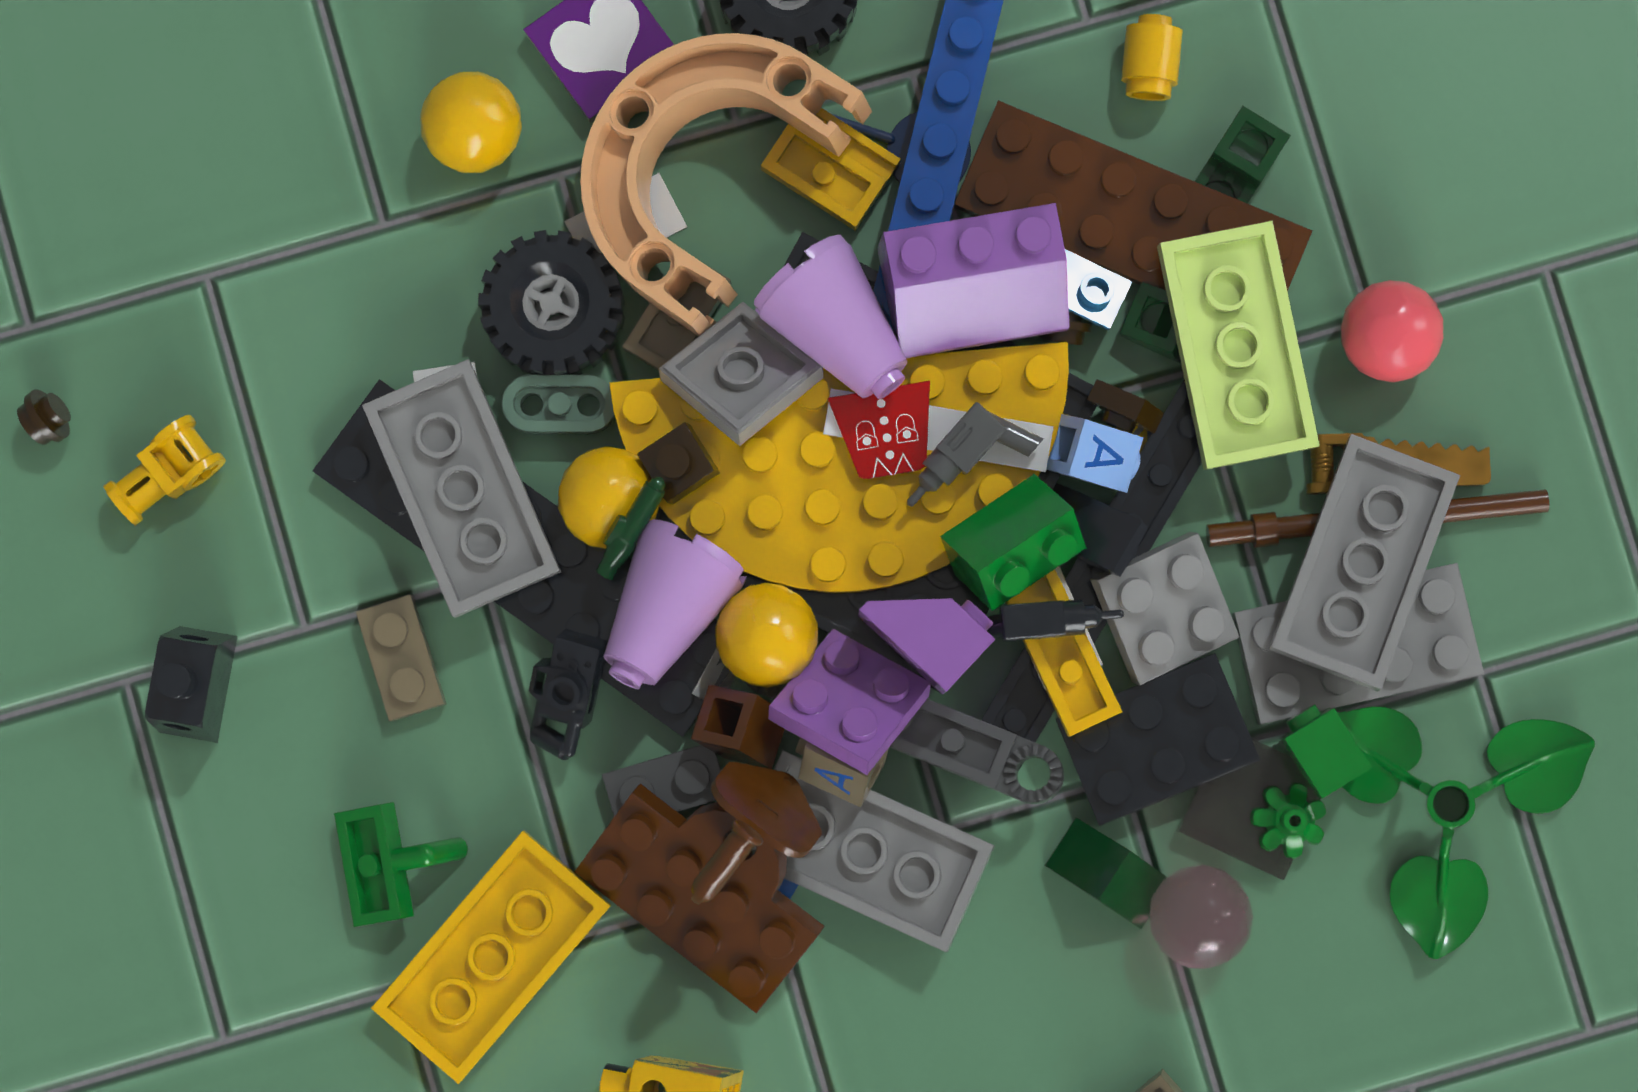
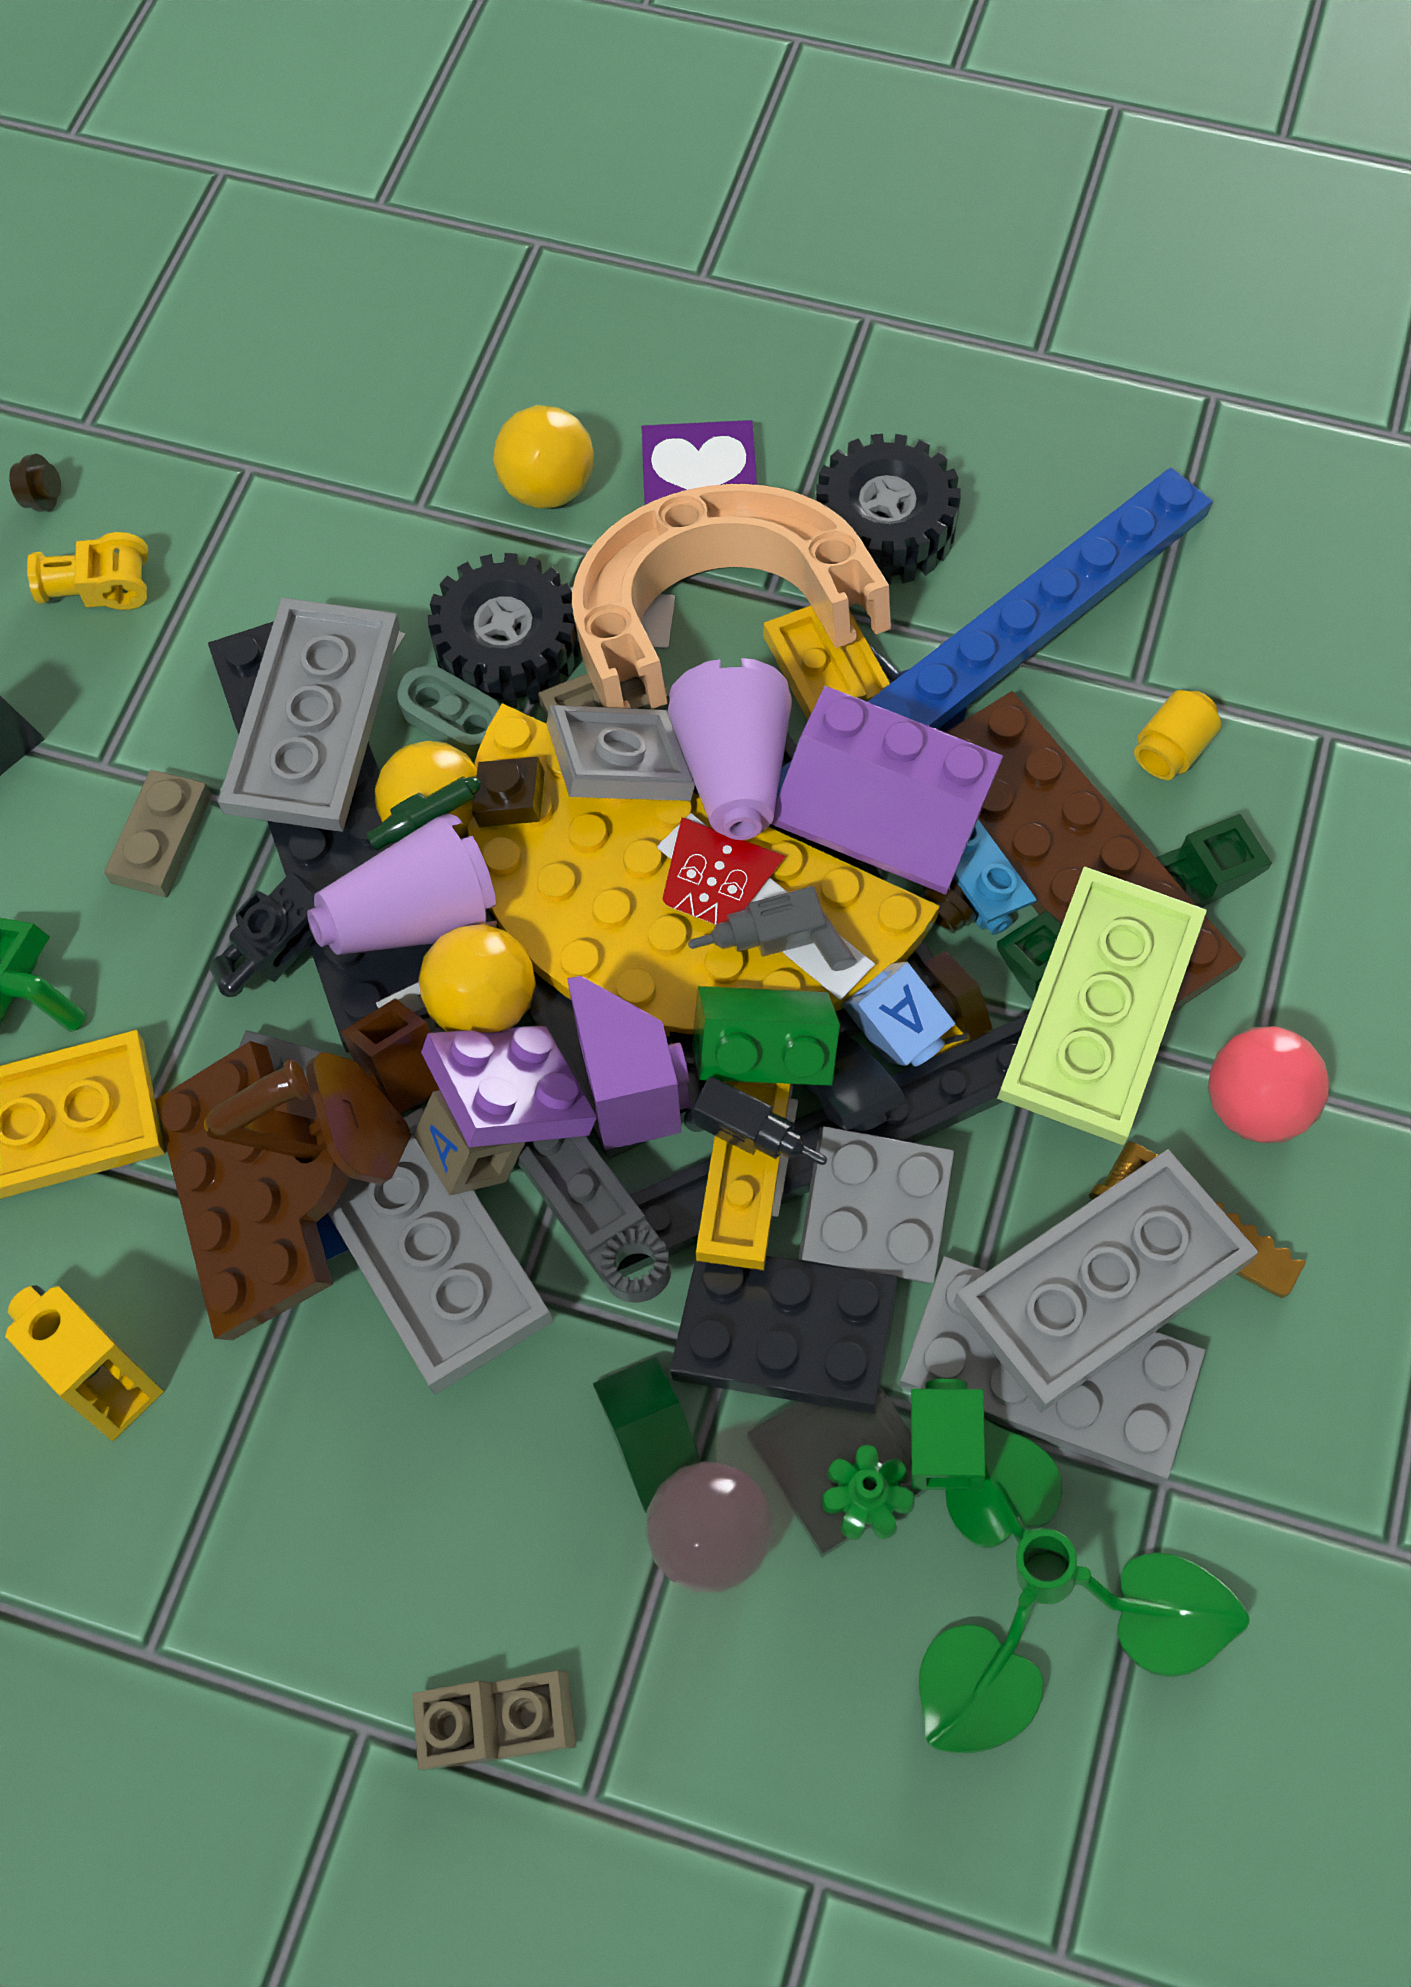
camera: 35 degrees right, 20 degrees down
reddish brown bar [1206,489,1550,548] -> none

